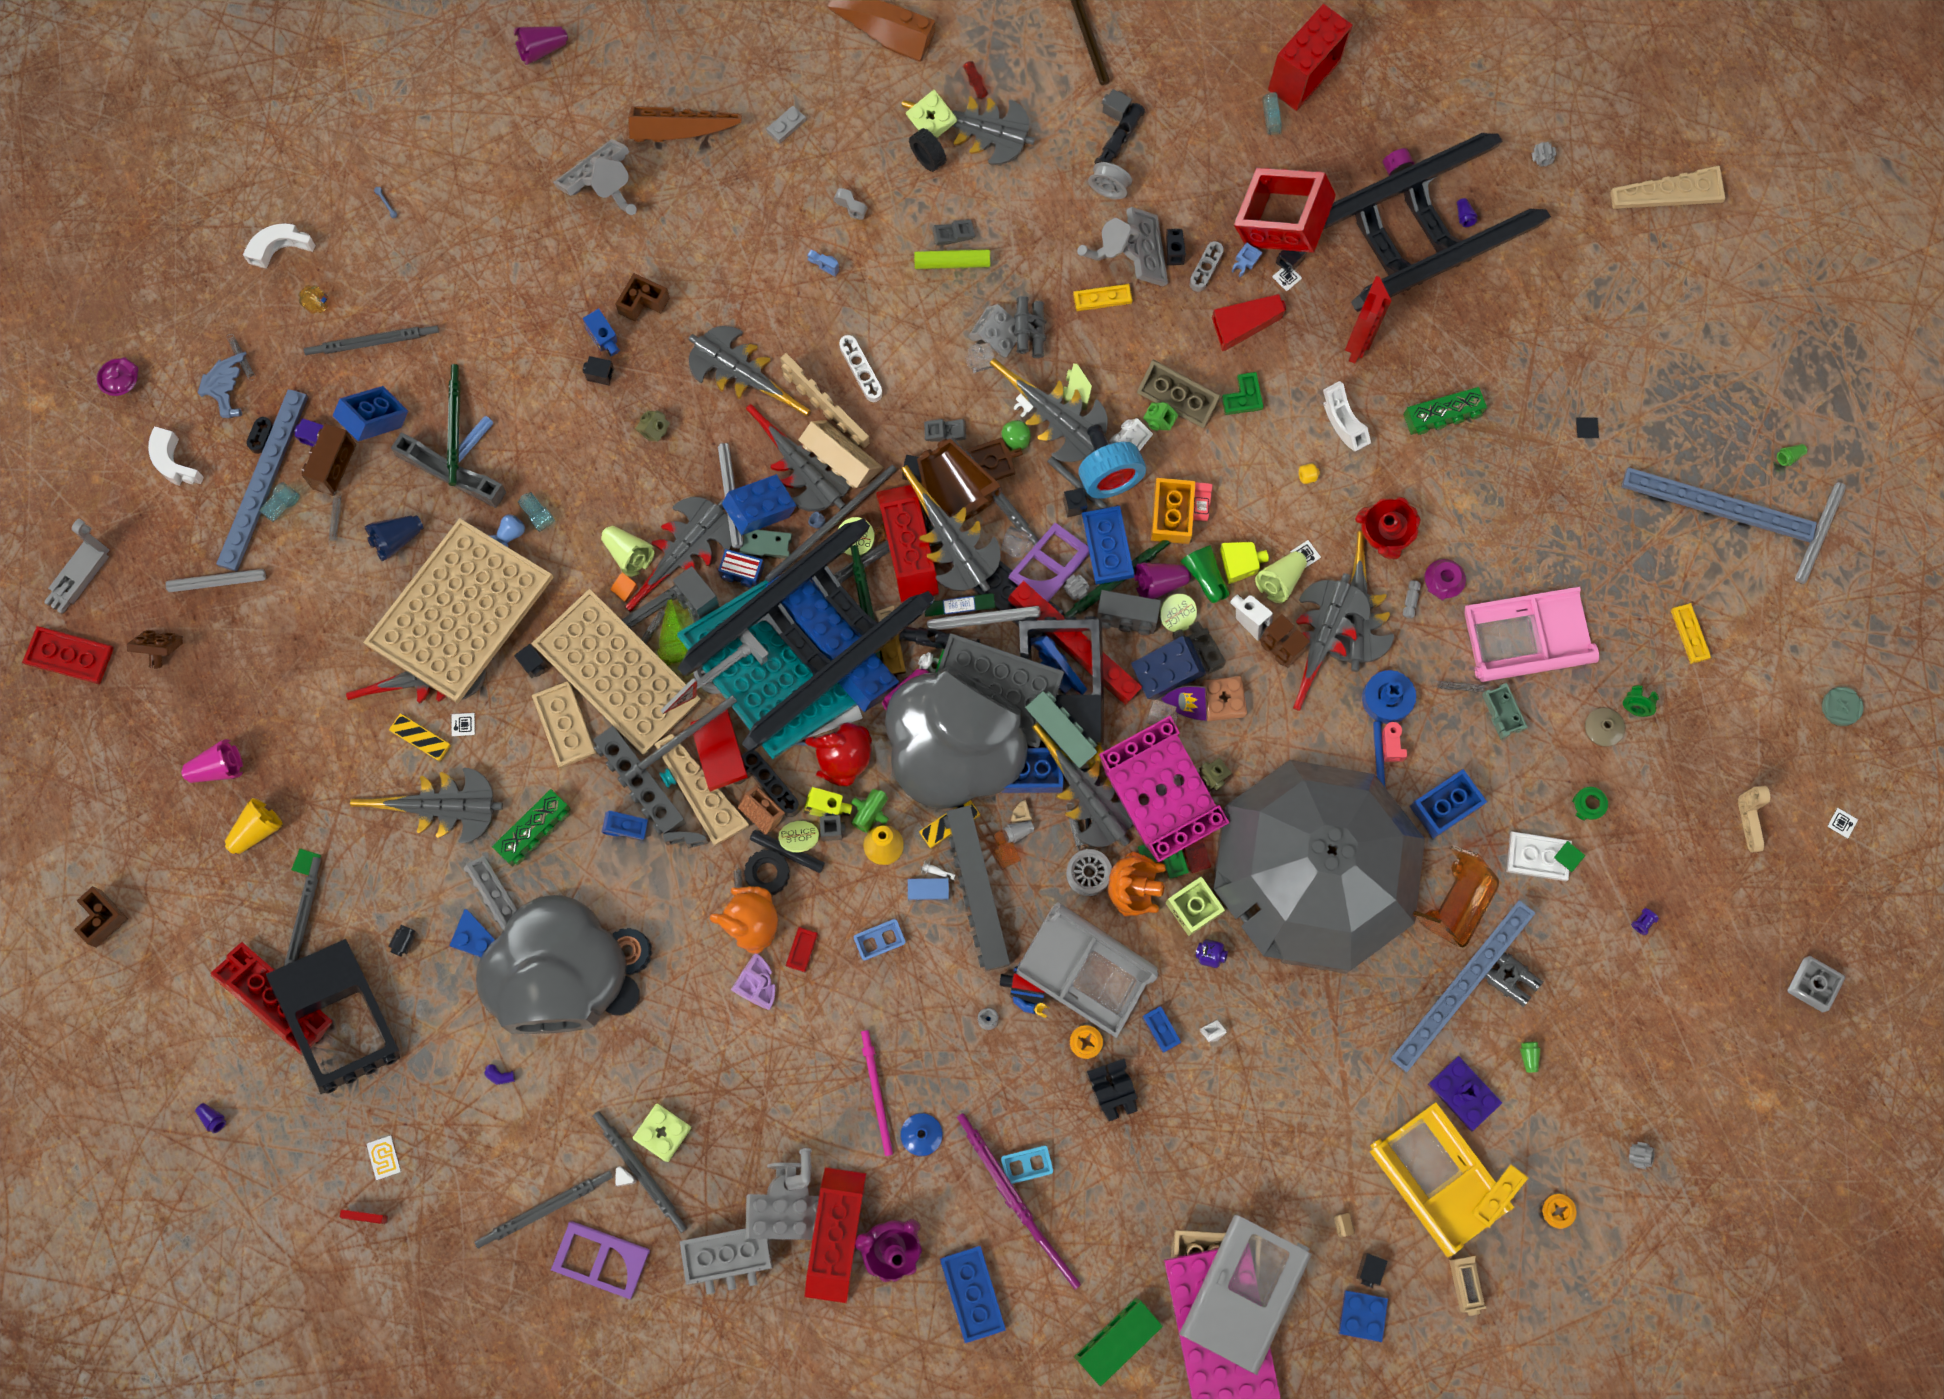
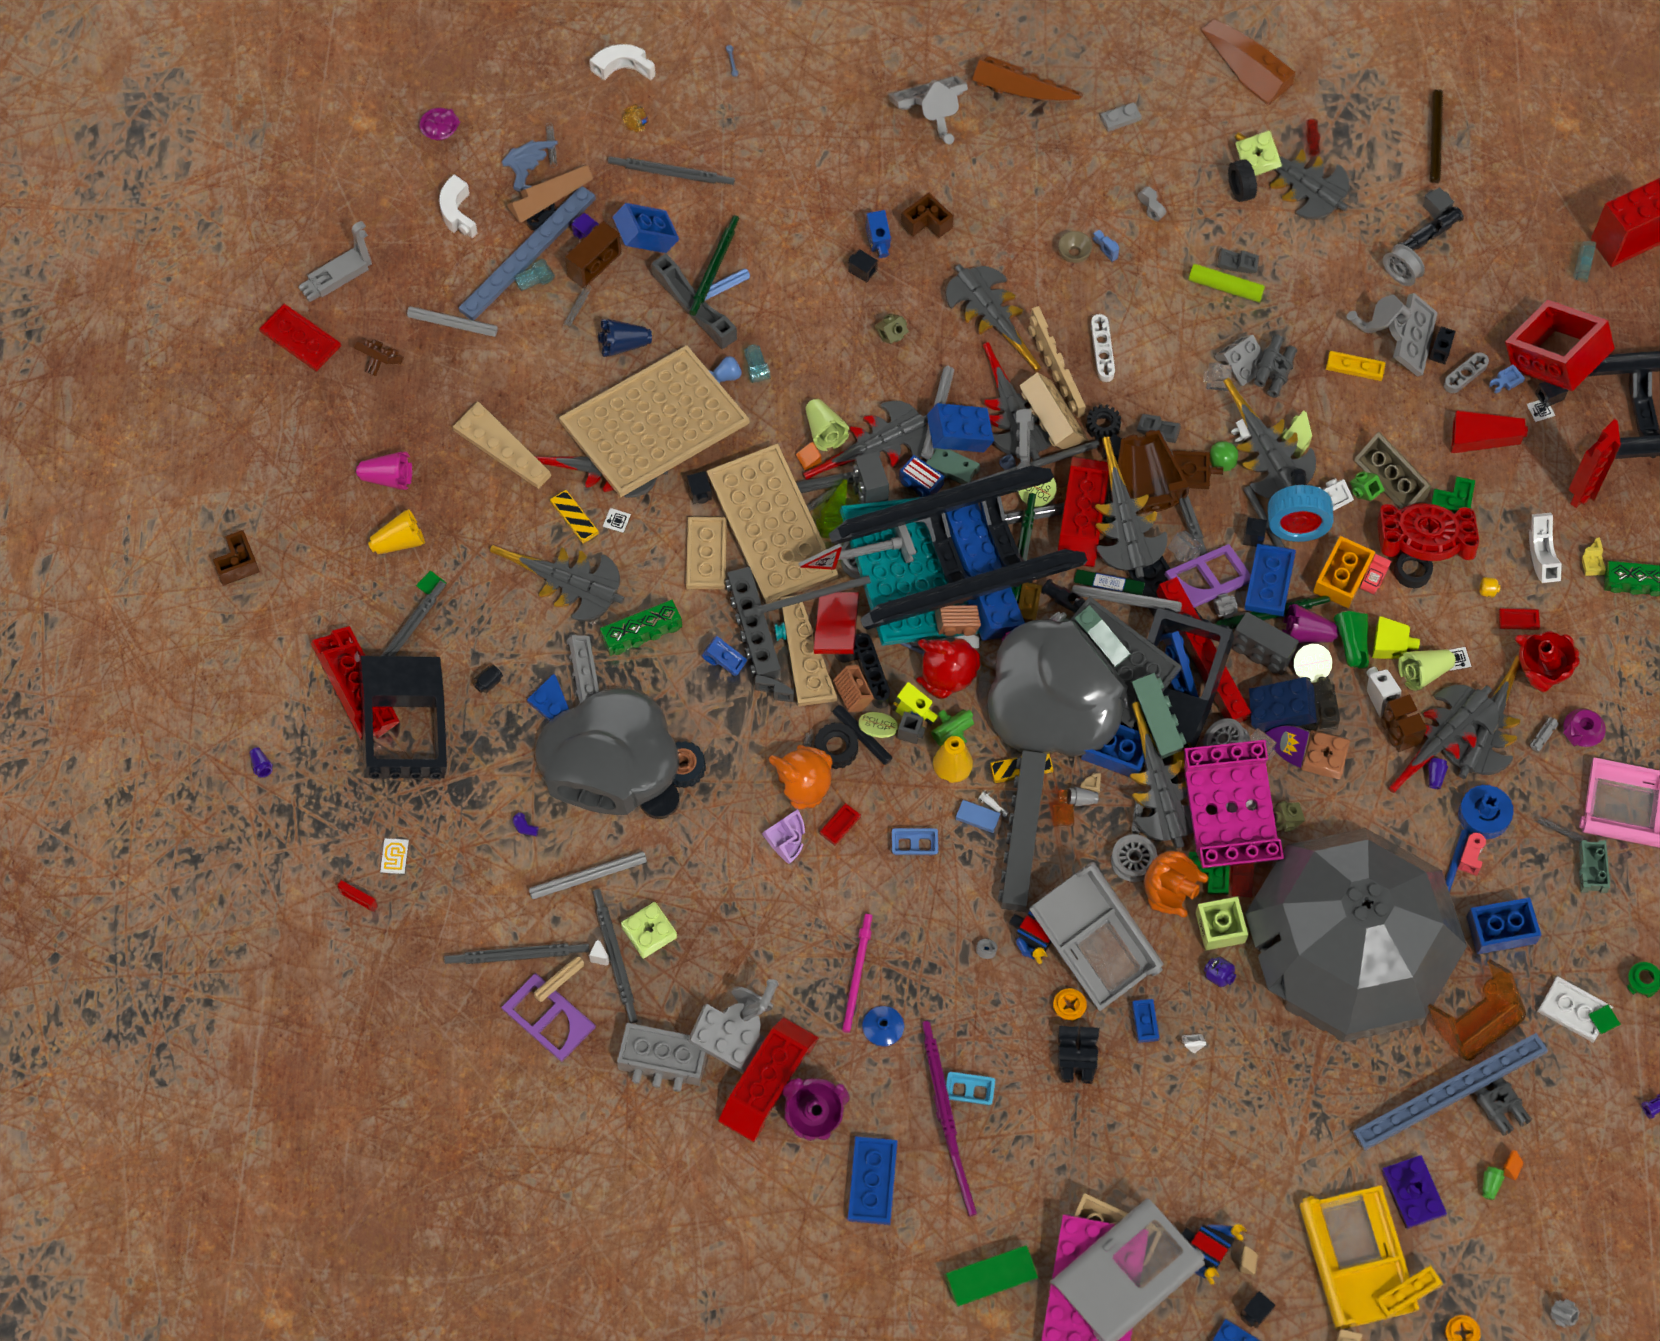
camera: 25 degrees right, 10 degrees down
none -> tan wing [453,402,551,489]
none -> medium nougat wedge [507,165,593,222]
none -> light grey axle [529,851,647,899]
none -> tan axle [534,956,584,1002]
none -> nougat brick [935,605,981,636]
none -> light grey plate [1016,409,1034,469]
none -> dark tan piece [1058,231,1092,263]
none -> slope [1075,605,1131,667]
none -> black tyre [1086,404,1121,442]
none -> torso [1181,1224,1247,1285]
none -> light grey wheel [1203,718,1250,746]
none -> red piece [1377,503,1480,561]
none -> black tyre [1394,552,1434,589]
none -> dark purple cone [1428,758,1448,789]
none -> red tile [1498,608,1540,630]
none -> orange slope [1502,1150,1523,1180]
none -> light yellow slope [1582,538,1606,576]

